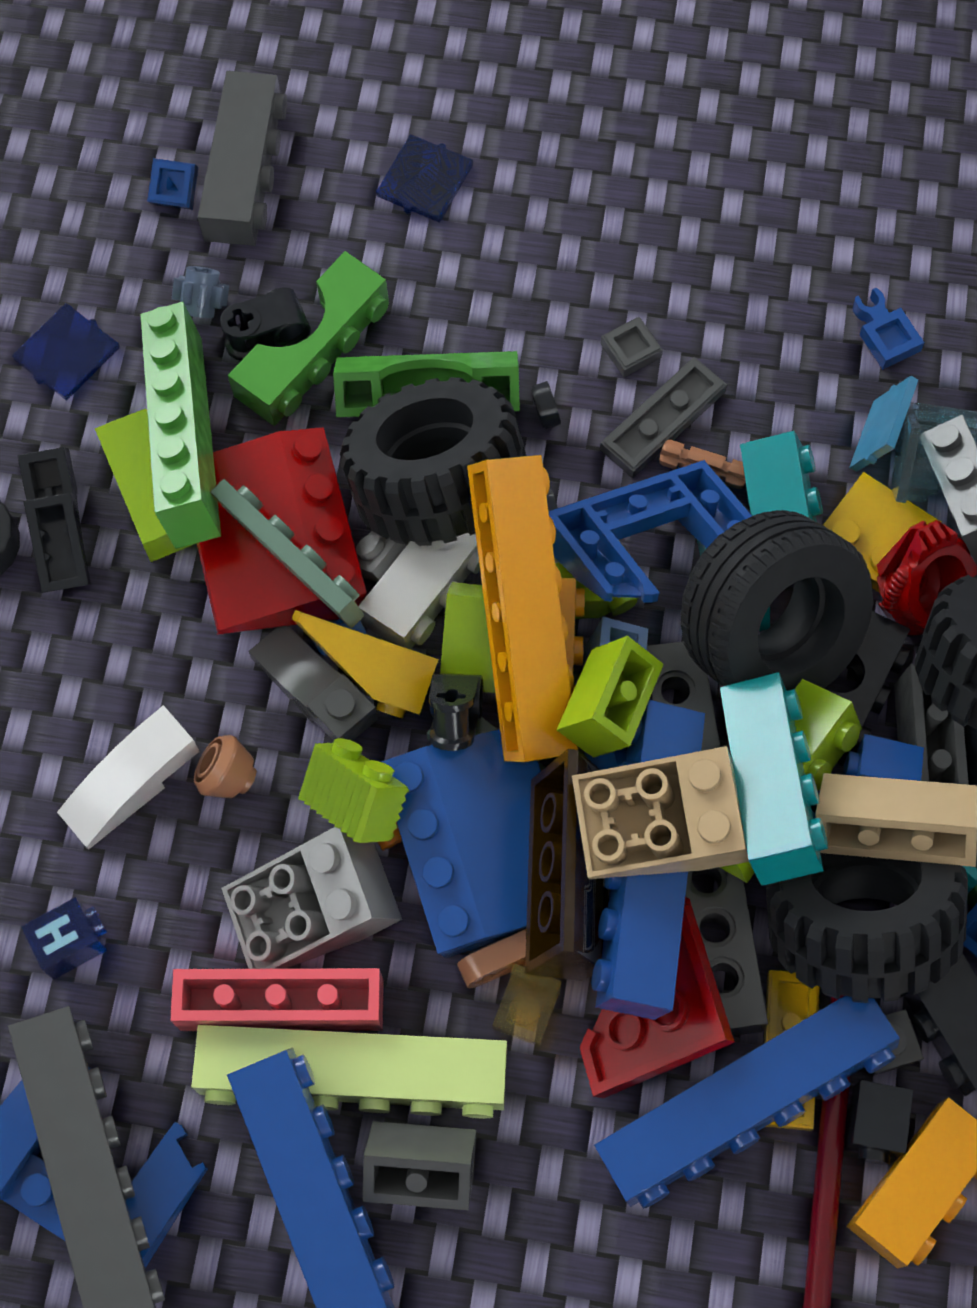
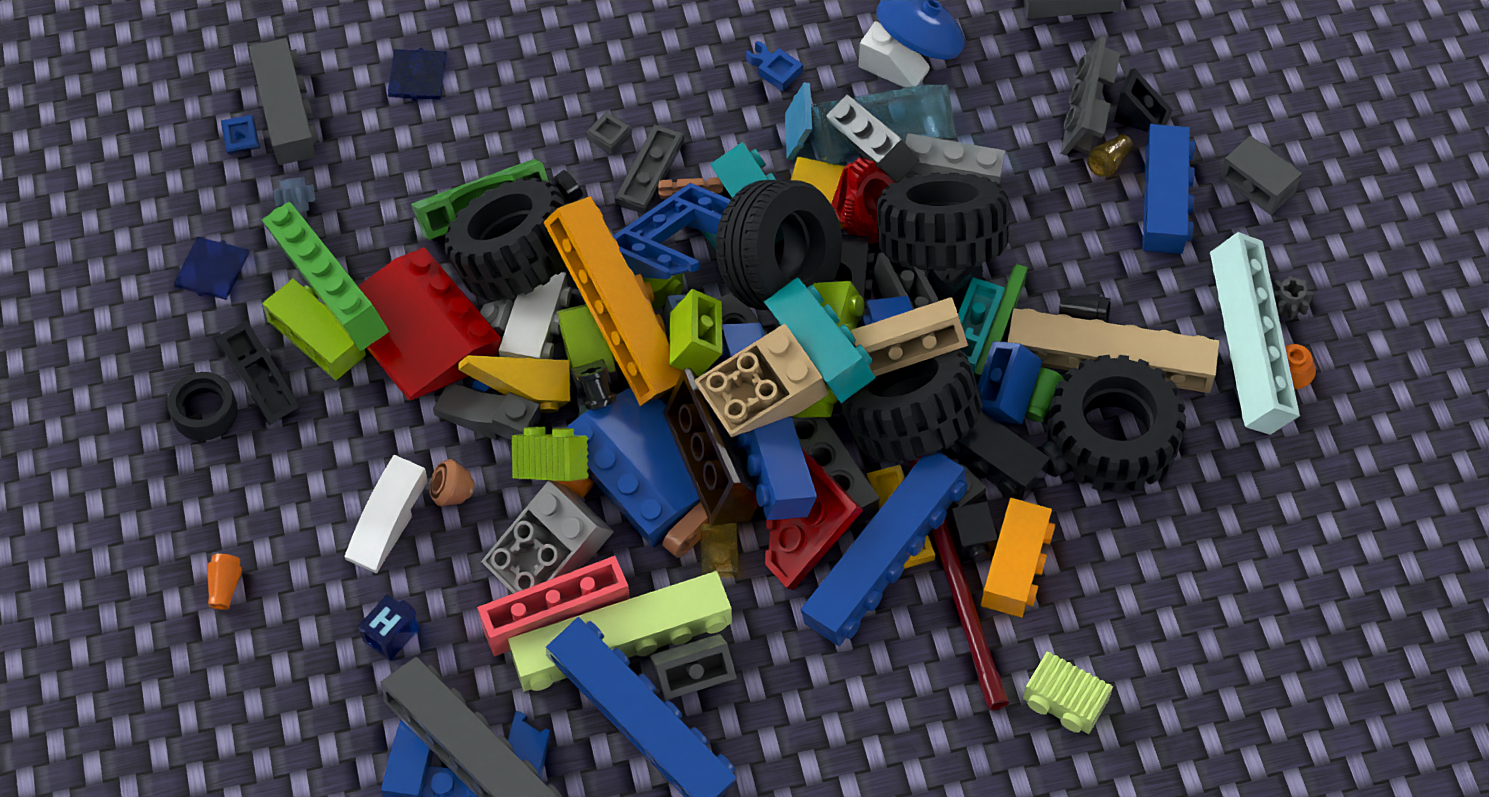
camera: 25 degrees left, 10 degrees down
sand green plate [210,479,365,629] -> none
black piece [220,287,311,361] -> none
bright green arch [228,251,389,426] -> none

